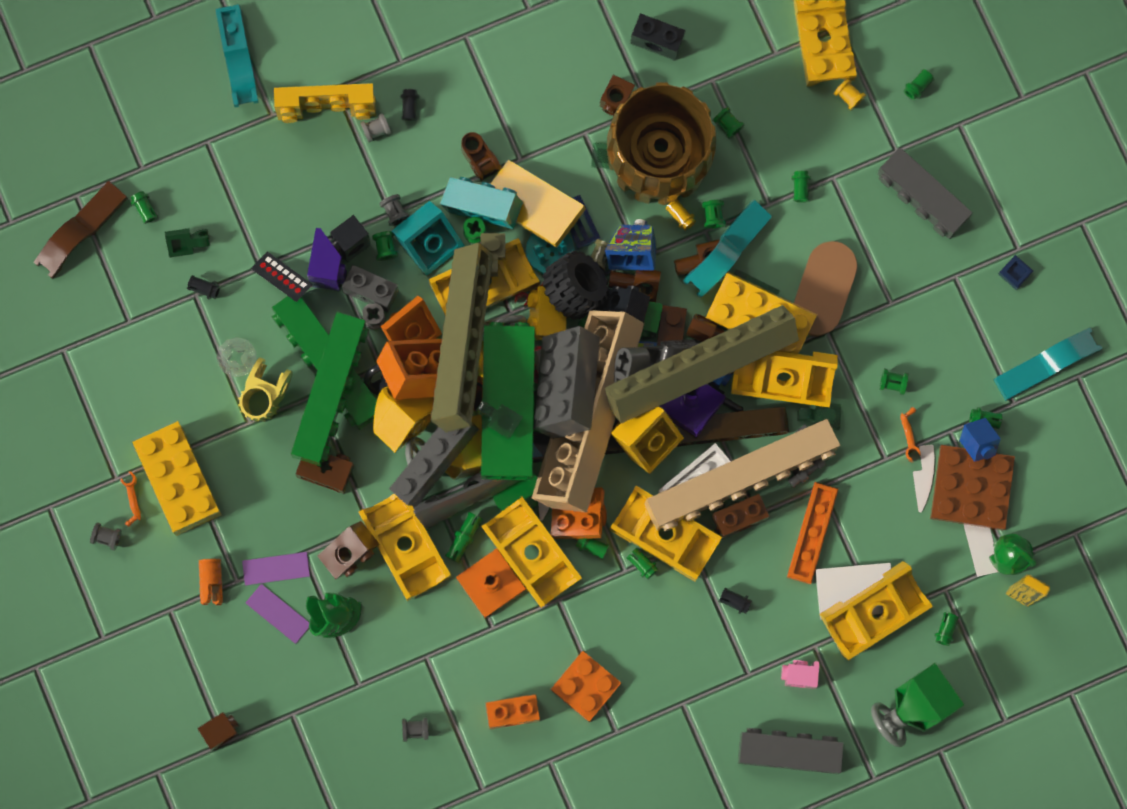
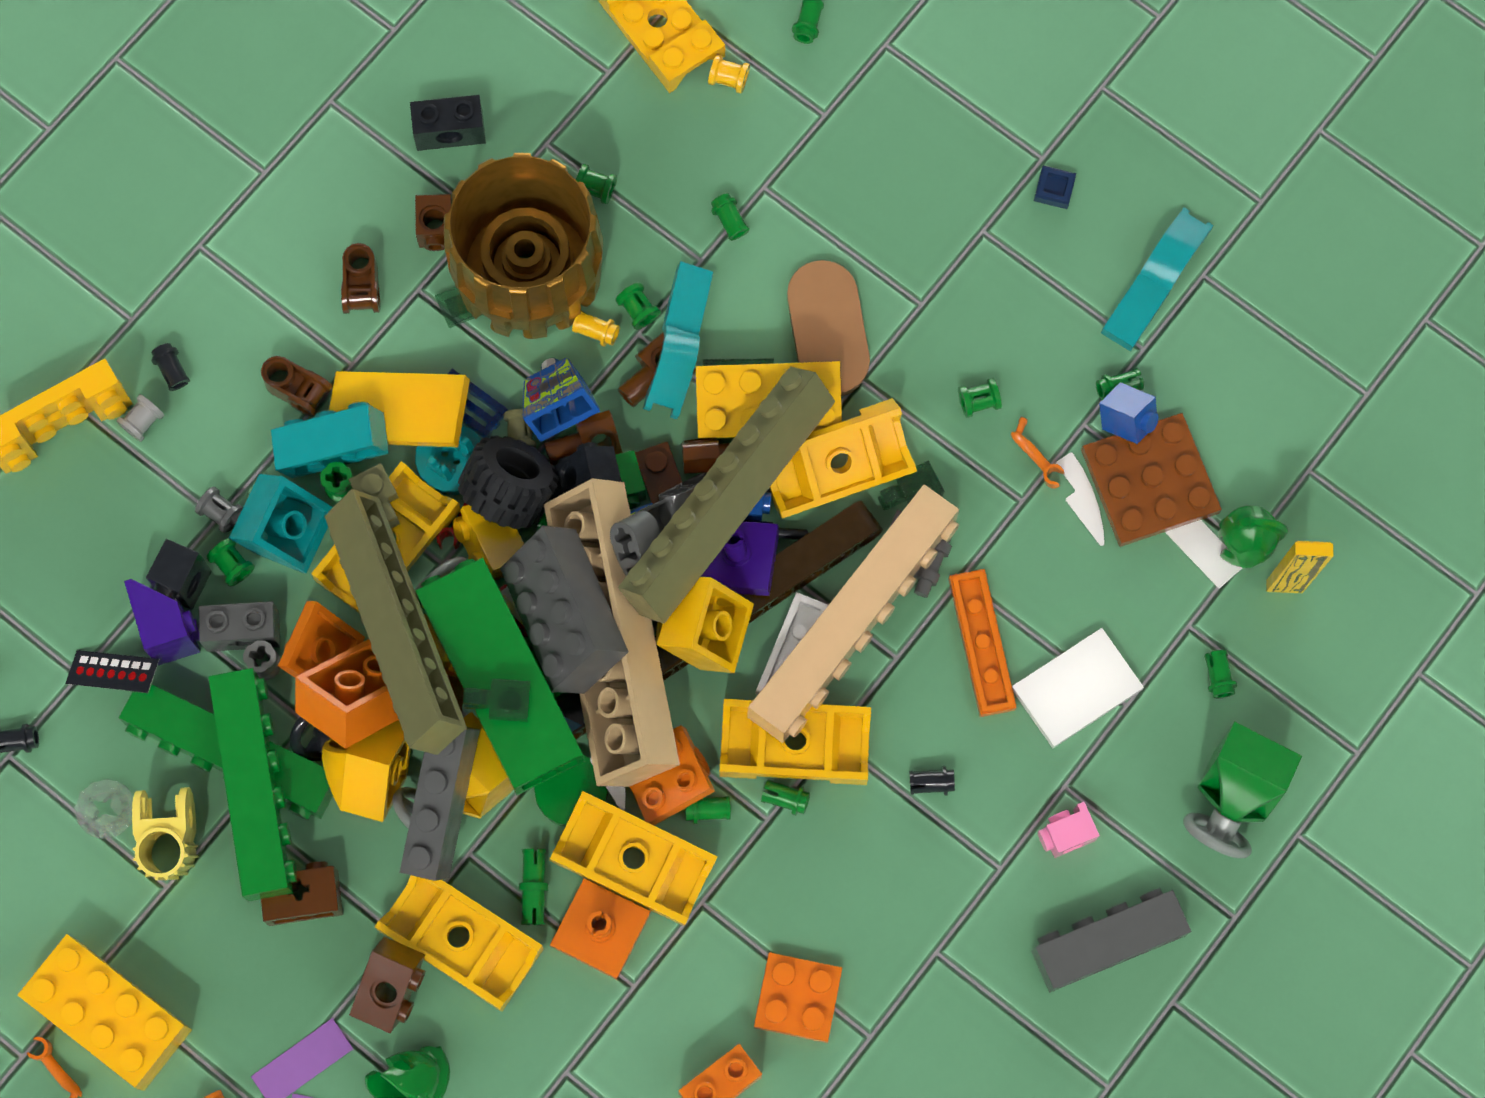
camera: 25 degrees left, 5 degrees down
dark grey panel [413,472,521,530] -> none
reddish brown brick [711,494,770,540] -> none
yellow piece [819,561,933,660] -> none
dark grey brick [877,147,973,239] -> none
none -> reddish brown piece [341,243,380,314]

